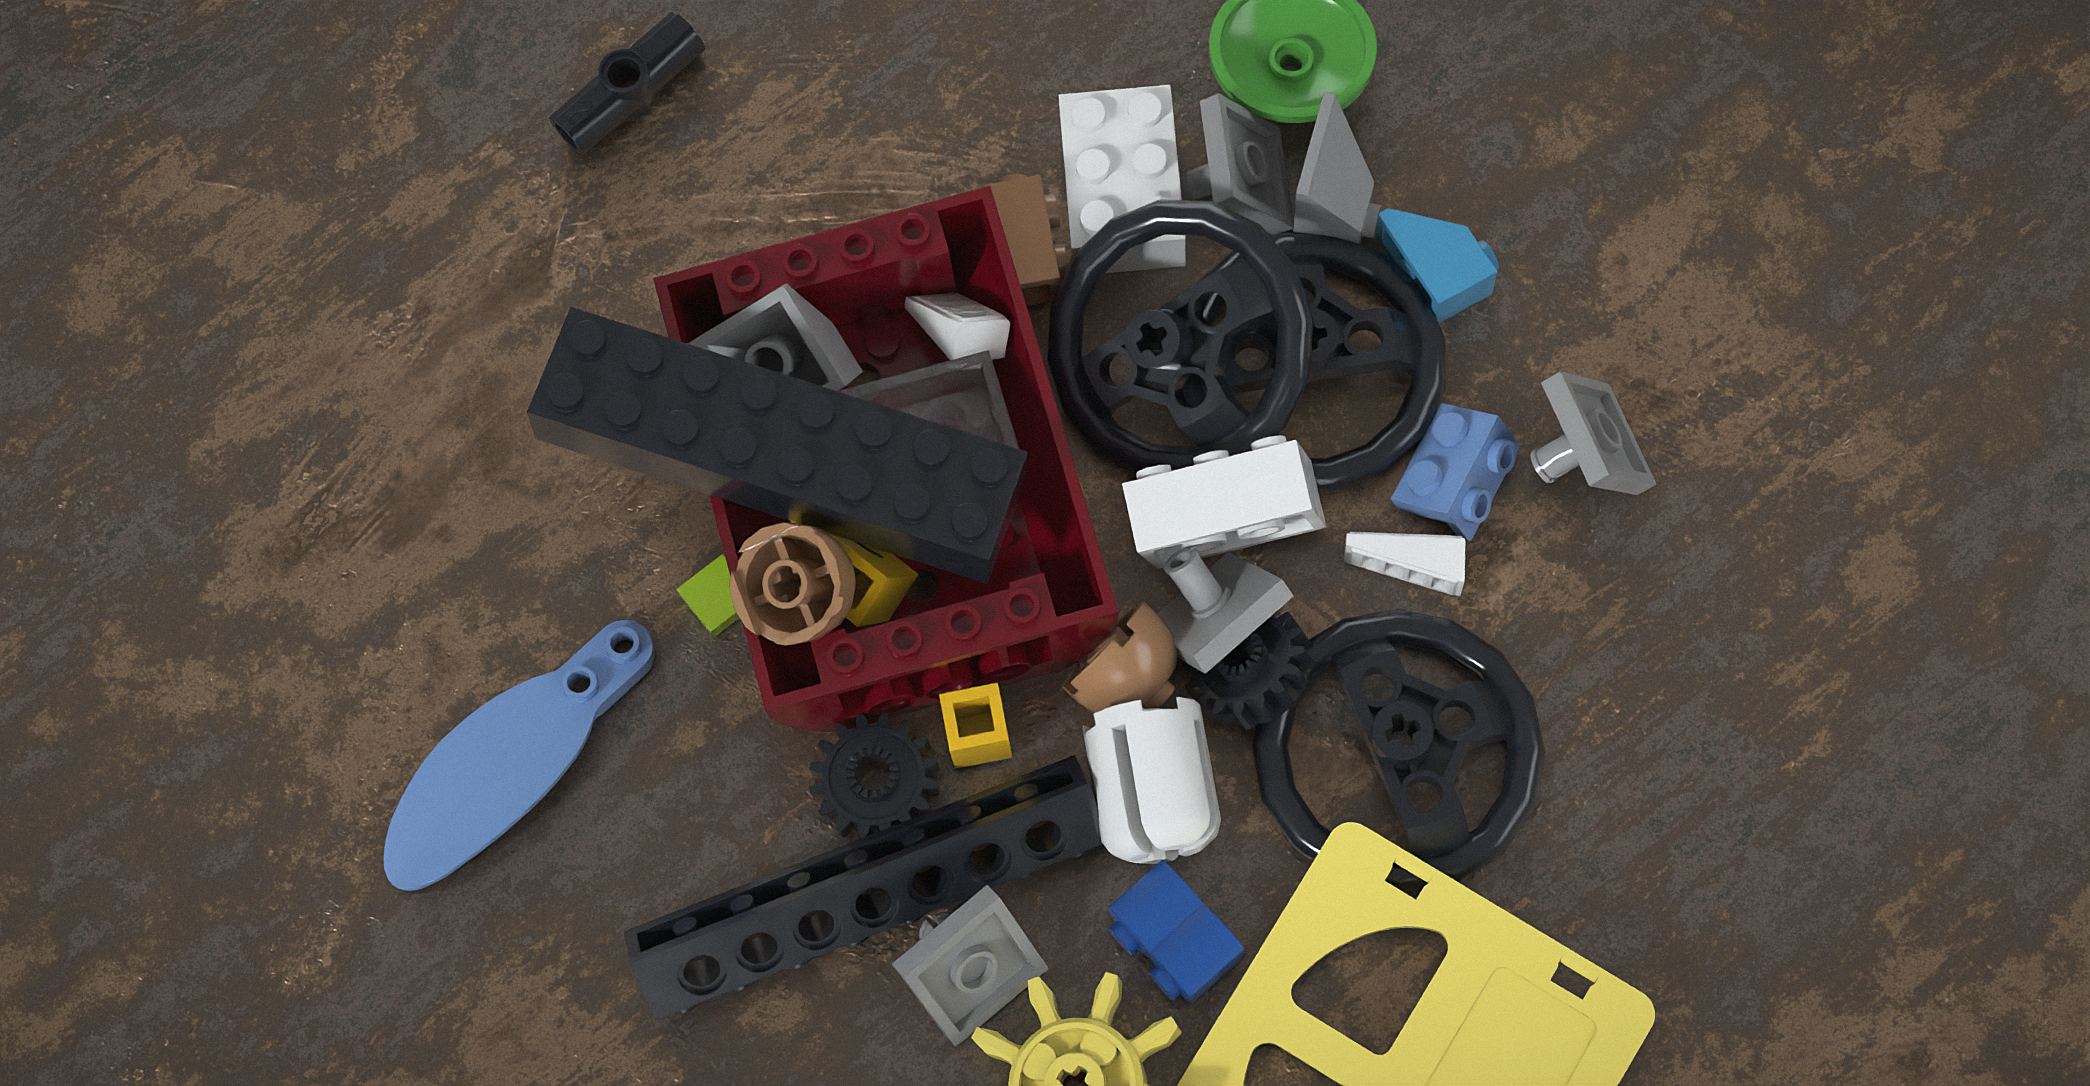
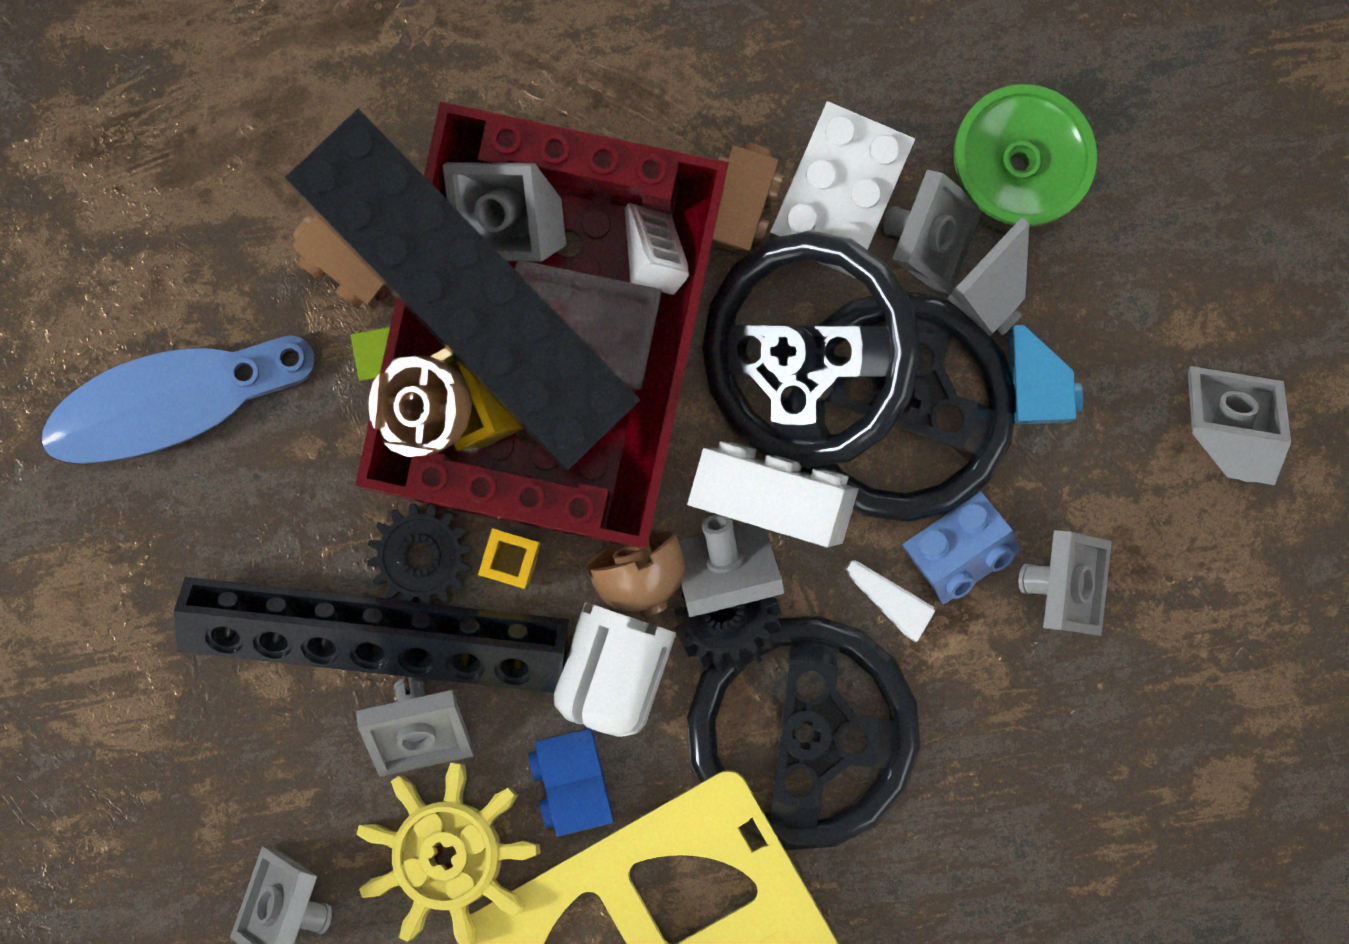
camera: 20 degrees right, 15 degrees up
none -> medium nougat brick [291,214,389,310]
none -> light grey slope [1188,366,1291,485]

